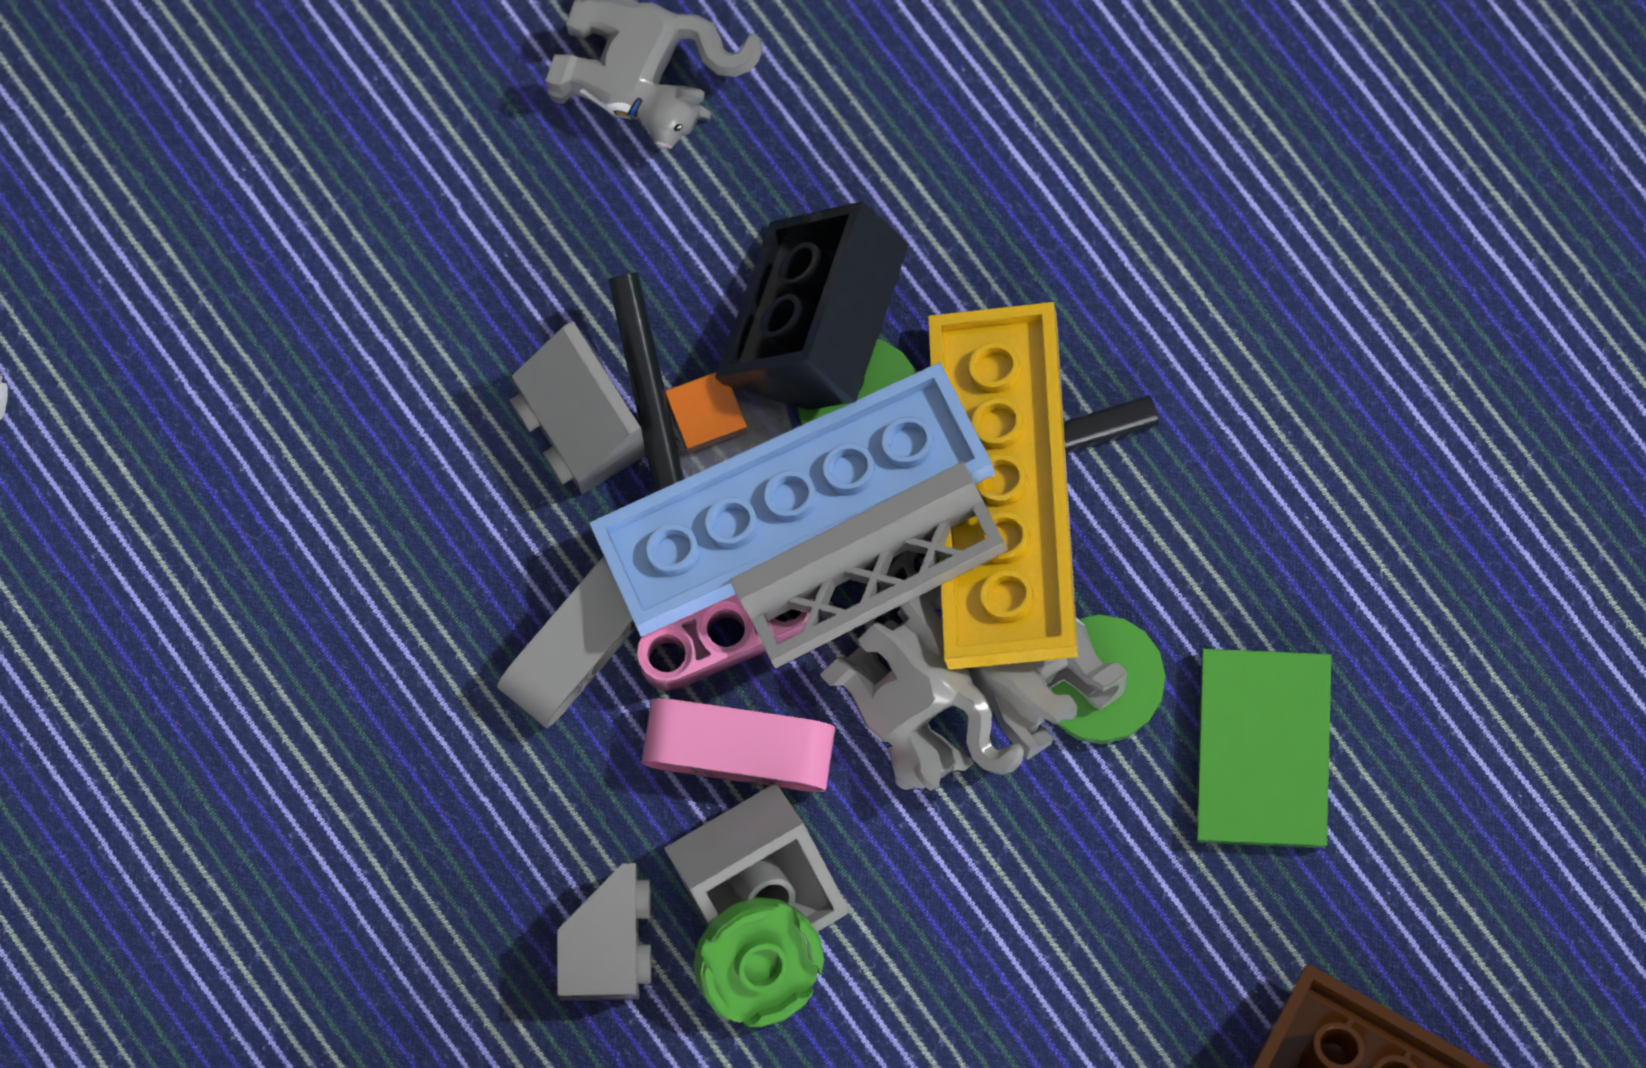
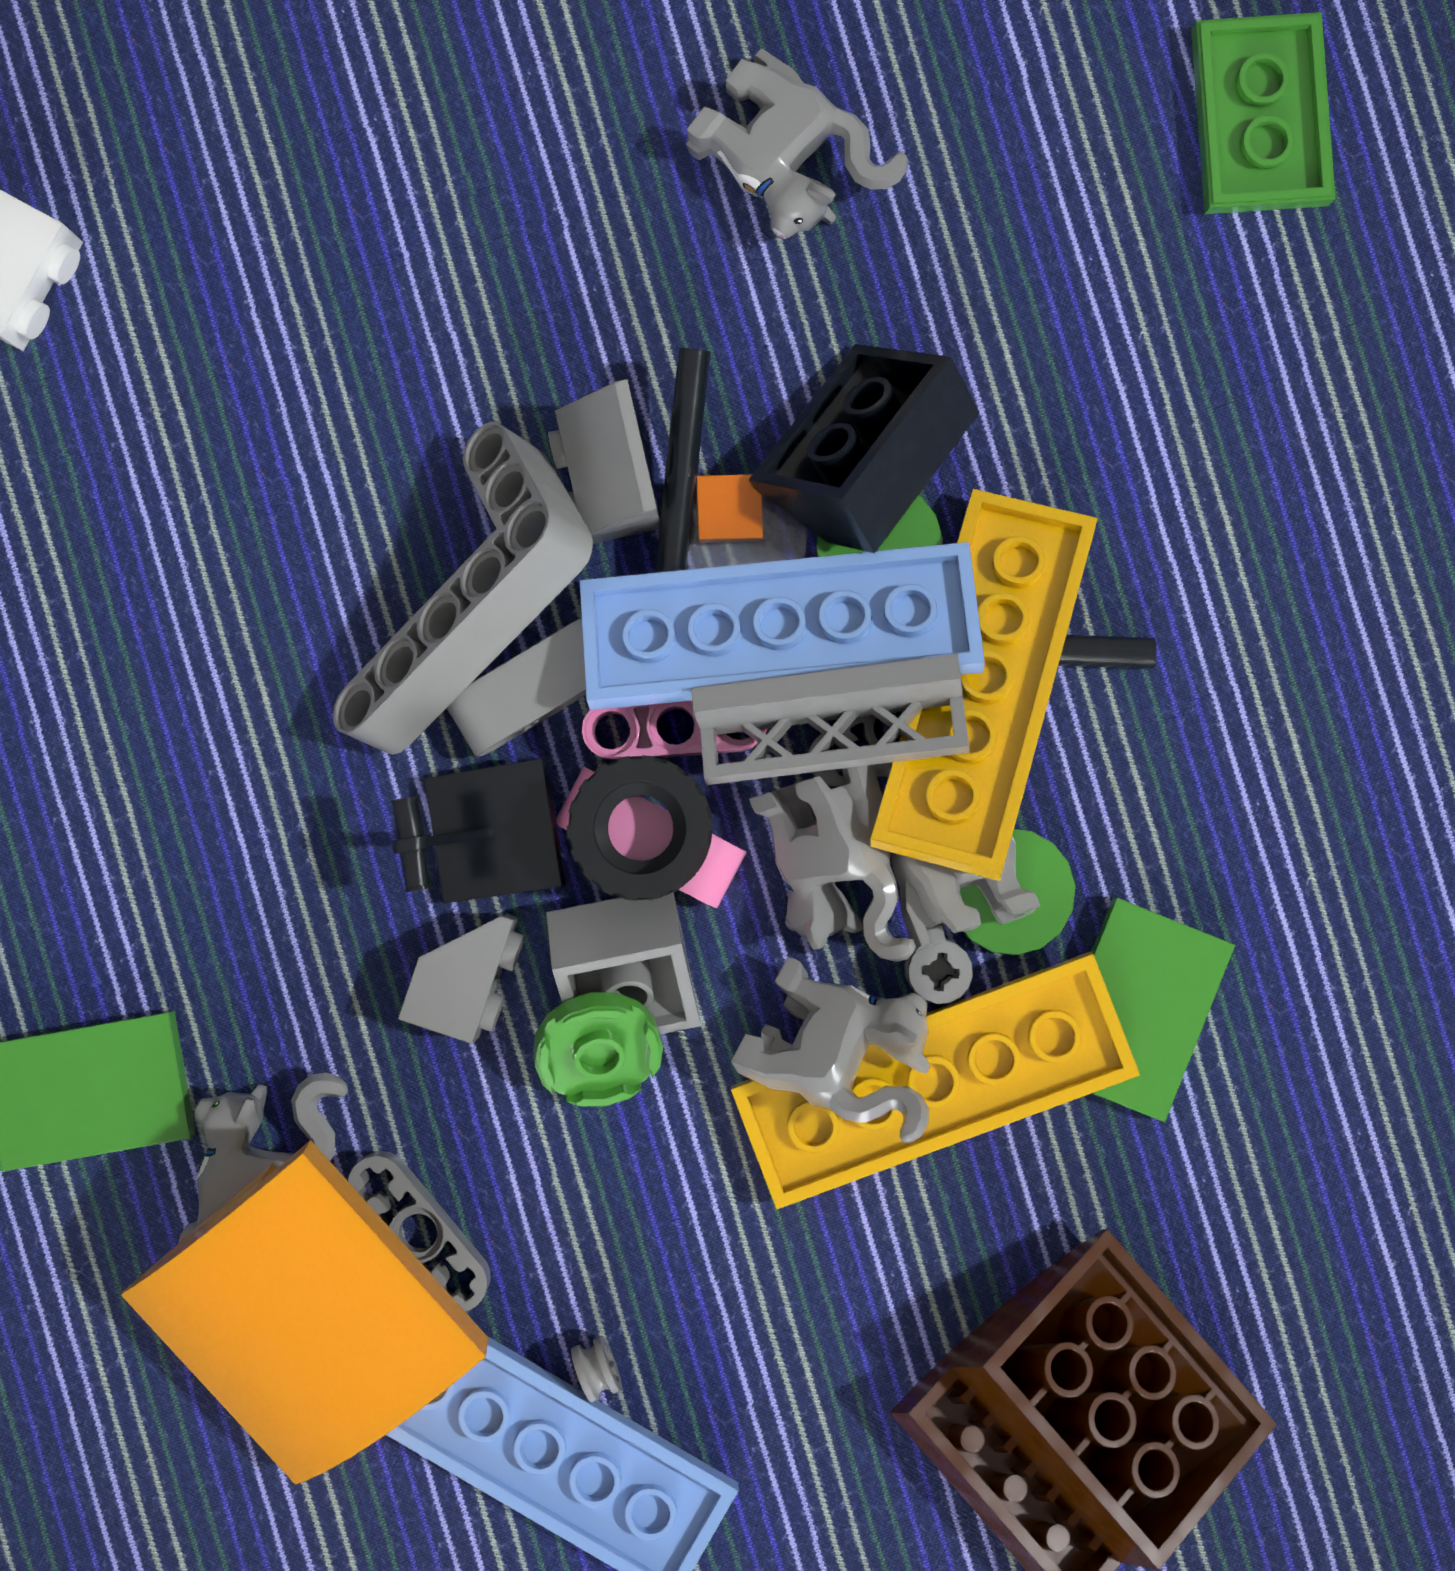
camera: 15 degrees right, 10 degrees up
none -> light grey beam [333,422,593,755]
none -> black plate [390,758,566,904]
none -> black tyre [567,755,713,901]
none -> yellow plate [731,951,1140,1209]
none -> light grey animal [731,957,930,1143]
none -> light grey wheel [904,939,973,1004]

